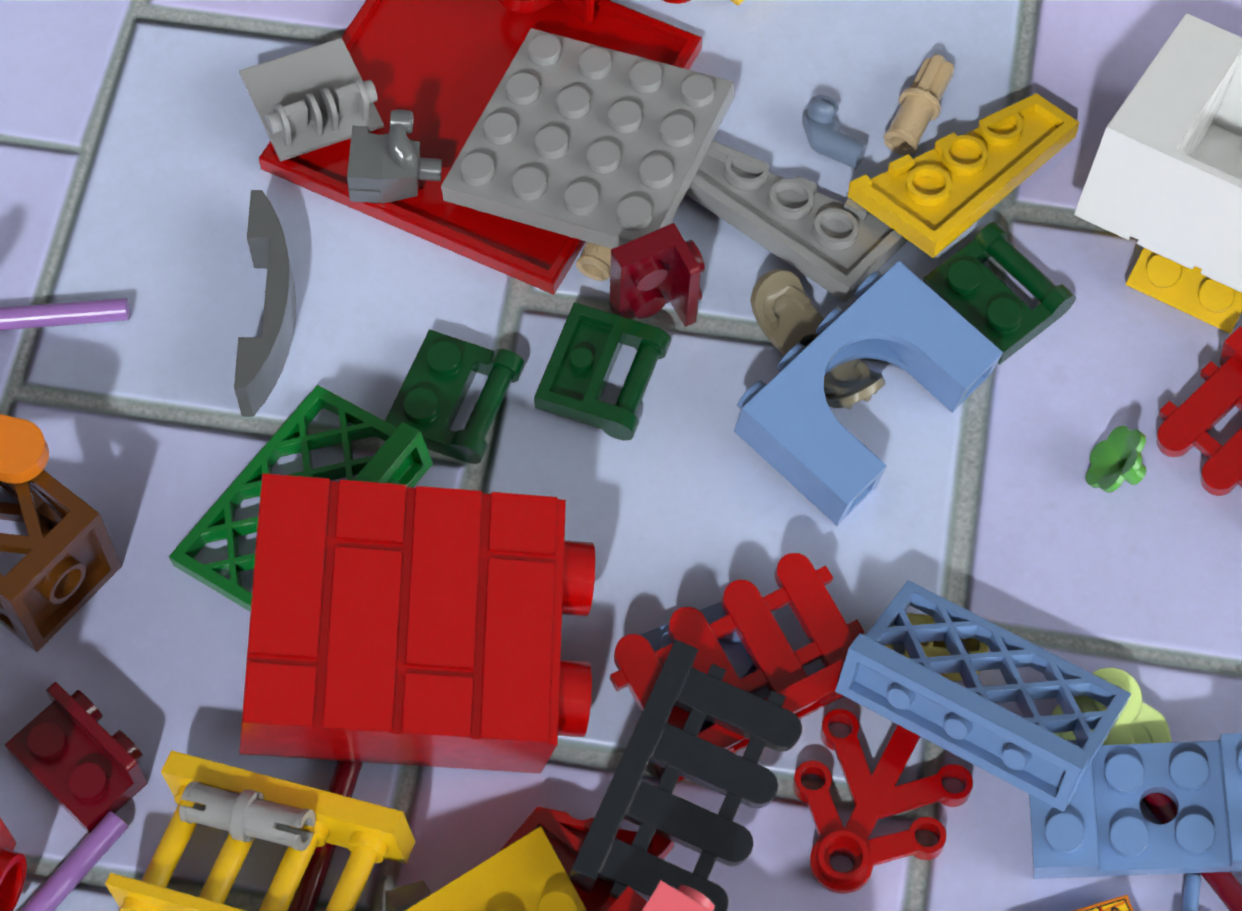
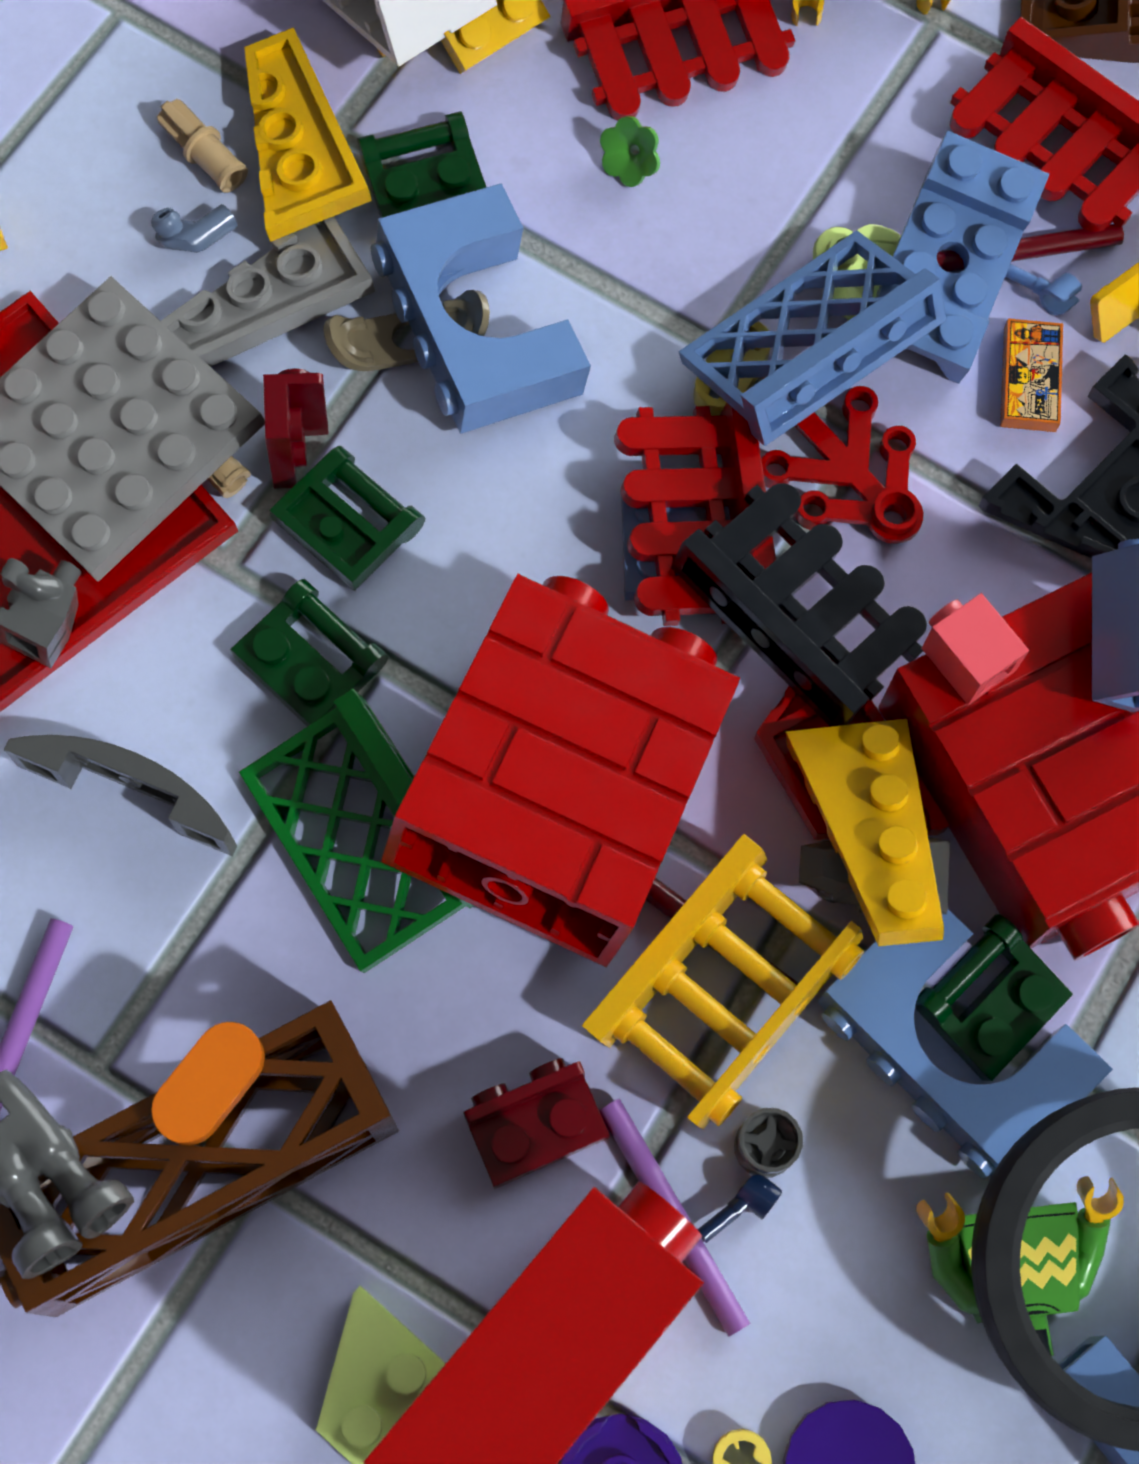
camera: 70 degrees left, 10 degrees up
light grey pin [179,781,316,851] -> none

